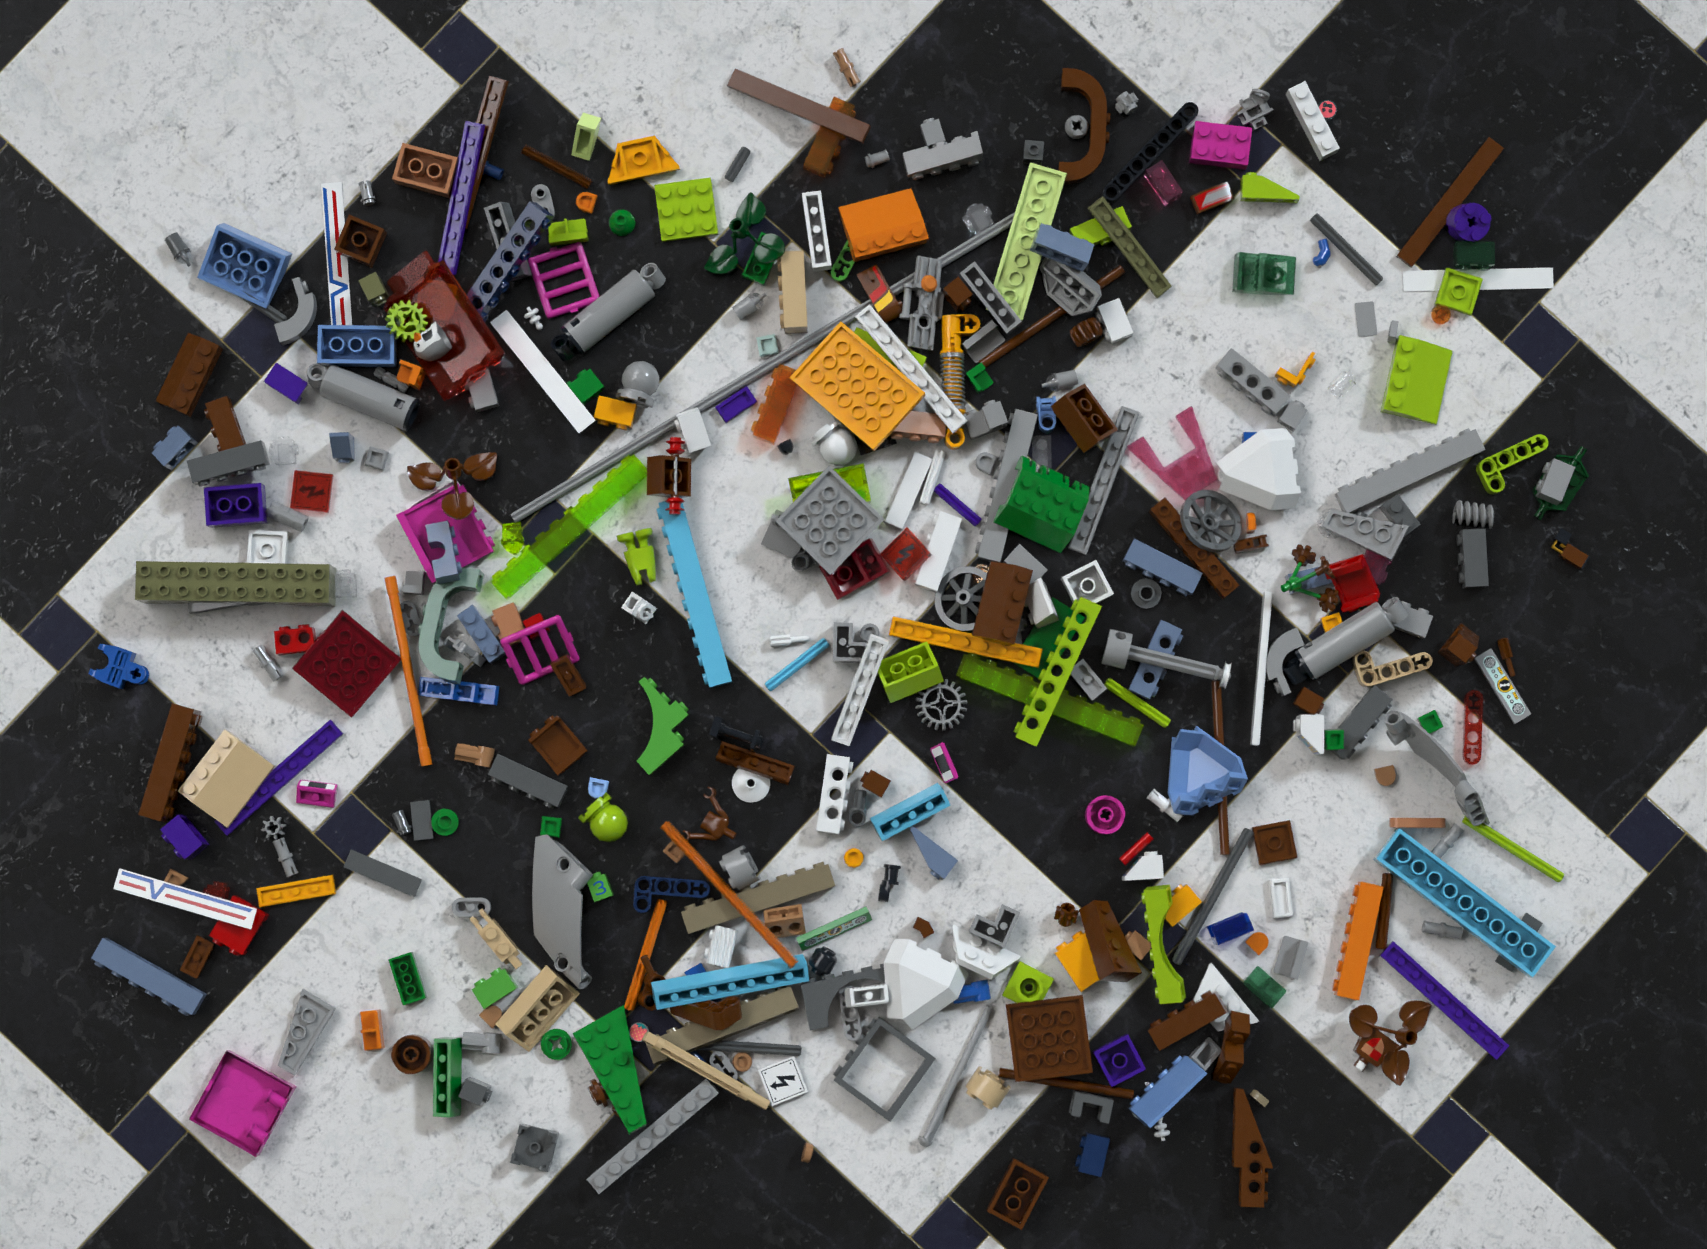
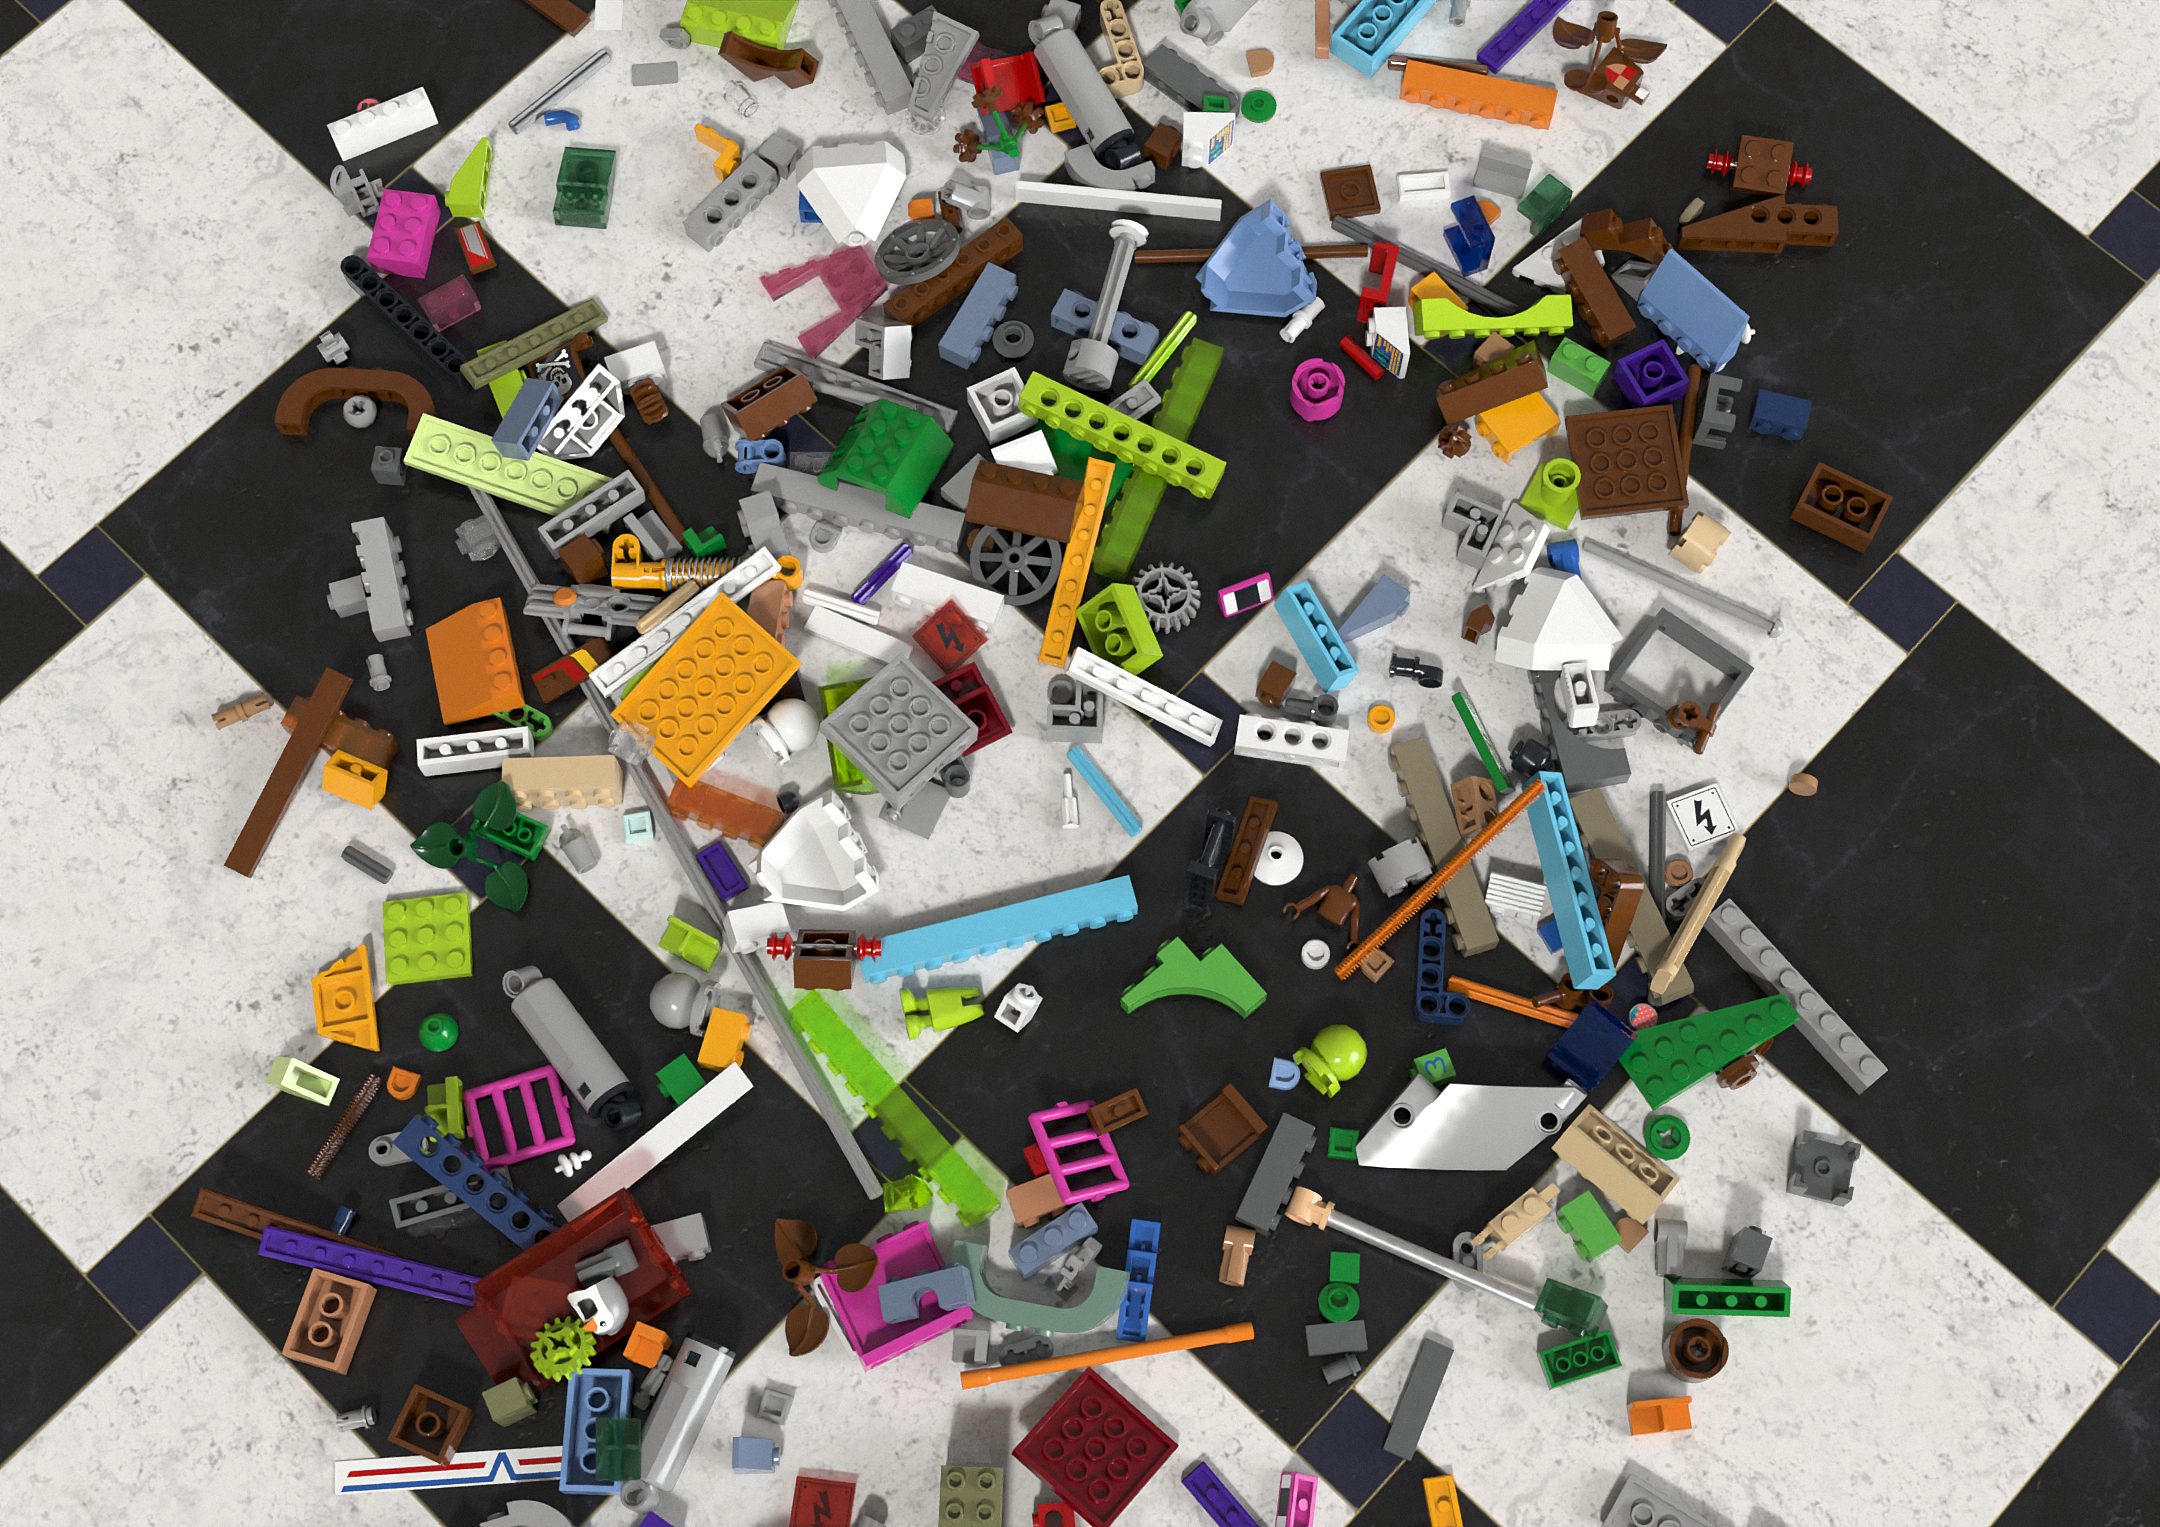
camera: 90 degrees left, 15 degrees down
none -> light orange brick [322,749,388,811]
none -> flag [526,332,594,403]
none -> dark grey piece [574,1239,639,1288]
none -> clear green panel [596,1417,641,1483]
none -> clear brick [608,721,656,767]
none -> tan axle [635,580,700,634]
none -> lime panel [658,915,722,973]
none -> reddish brown arch [718,31,819,89]
none -> white panel [748,788,880,911]
none -> light grey bar [812,381,917,411]
none -> light grey brick [855,316,912,380]
none -> light grey piece [941,179,990,220]
none -> green piece [1241,90,1277,123]
none -> flat silver piece [1285,1186,1538,1313]
none -> white tile [1301,939,1330,969]
none -> green tile [1329,1252,1360,1284]
none -> red panel [1356,242,1400,323]
none -> clear green brick [1534,1278,1608,1339]
none -> clear blue panel [1546,999,1639,1092]
none -> bright green brick [1547,337,1611,397]
none -> reddish brown piece [1666,701,1721,755]
none -> reddish brown brick [1706,135,1812,197]

